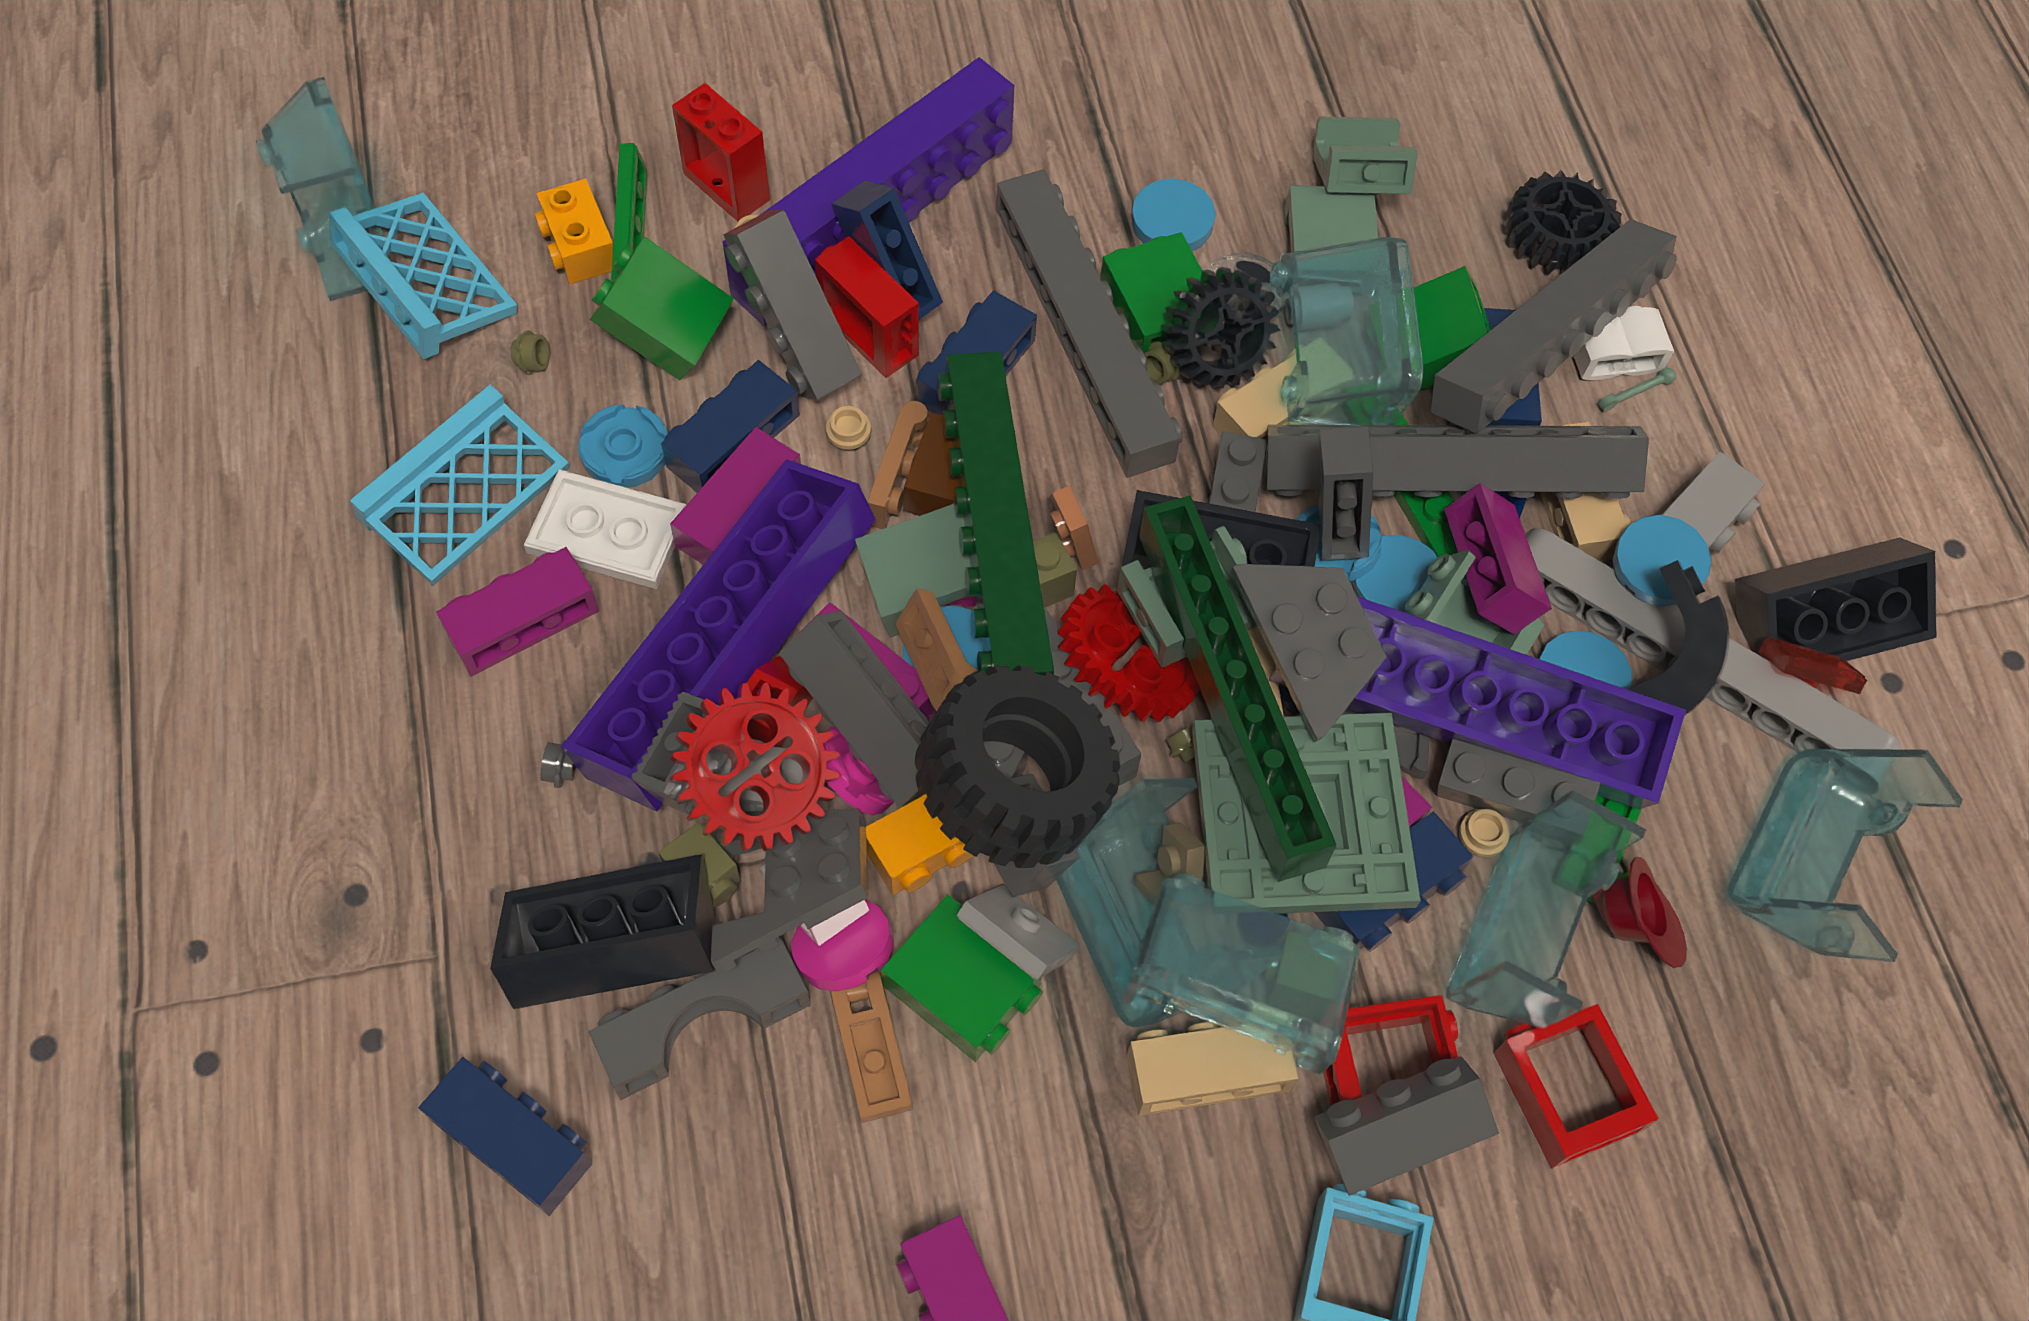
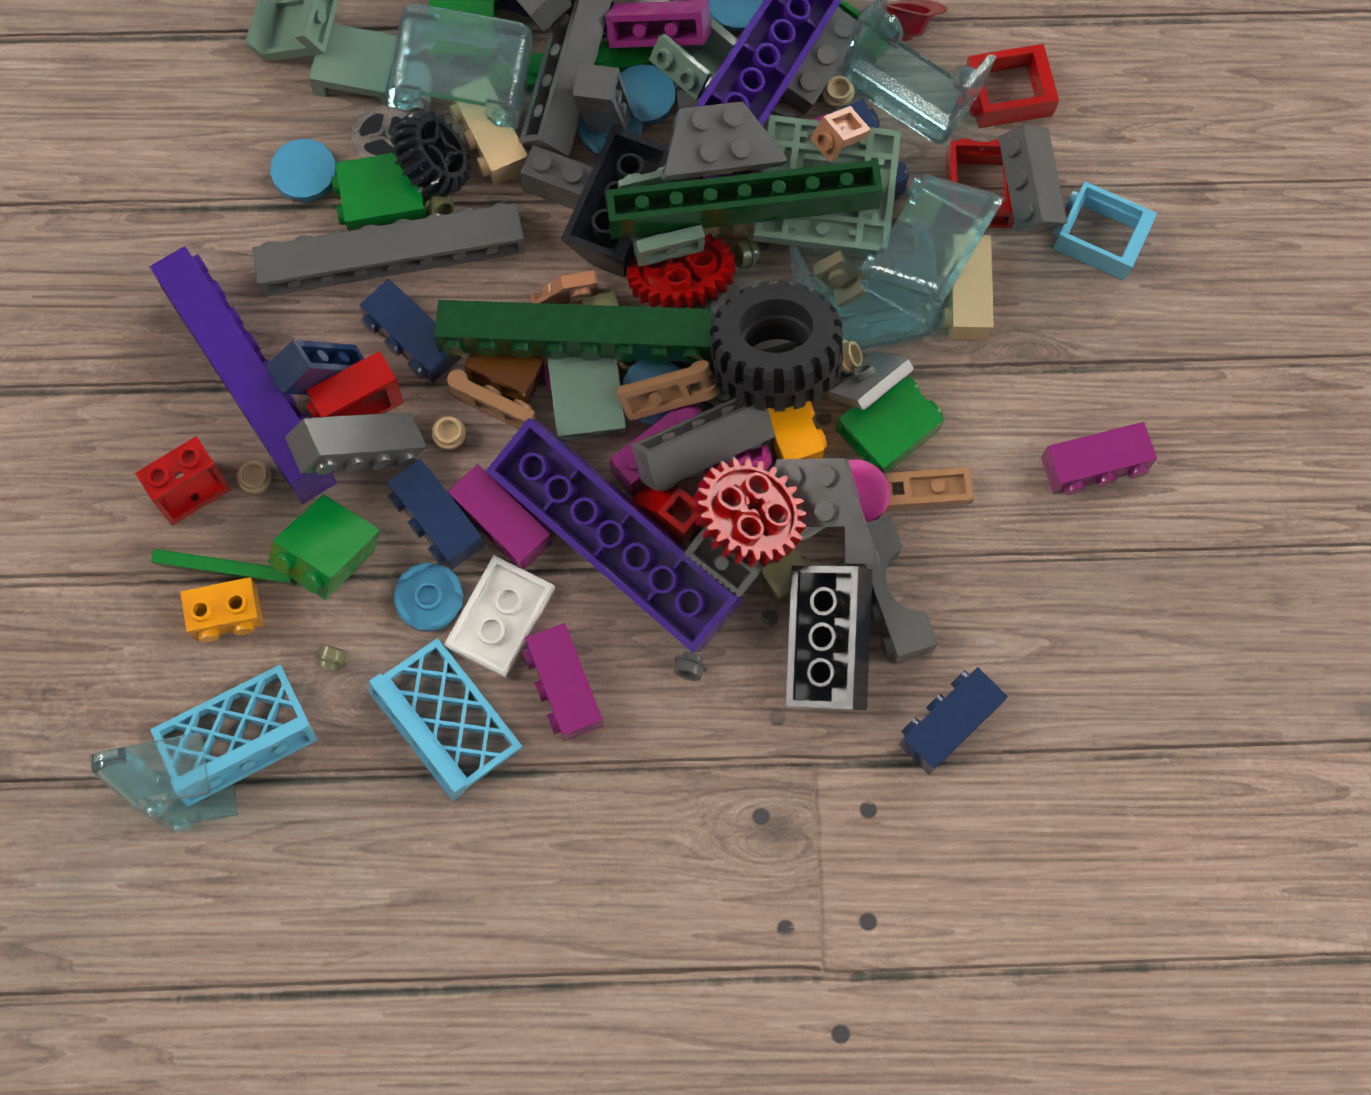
camera: 80 degrees left, 10 degrees up
none -> nougat bracket [811,106,871,162]
none -> tan plate [842,340,863,374]

